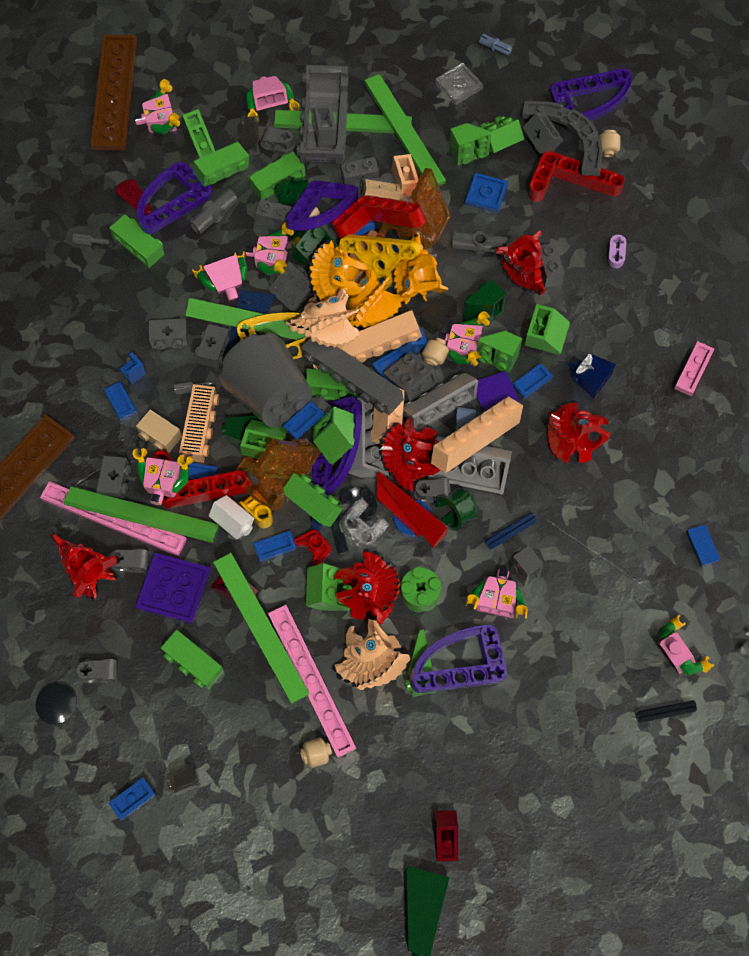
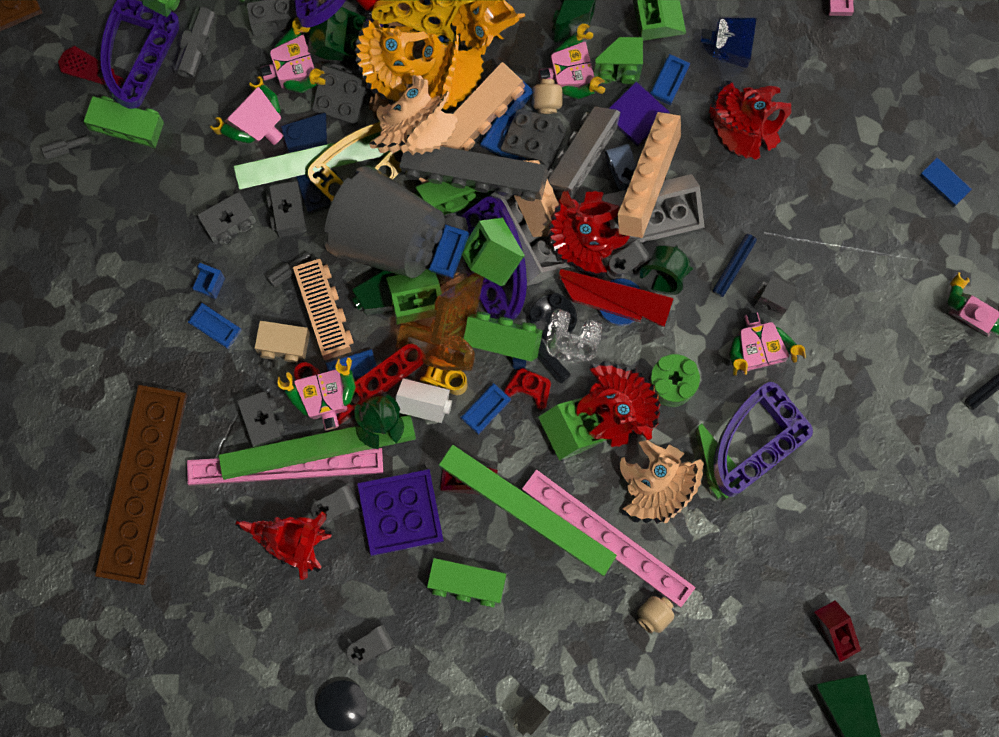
camera: 30 degrees left, 10 degrees up
none -> dark green helmet [355,394,404,449]

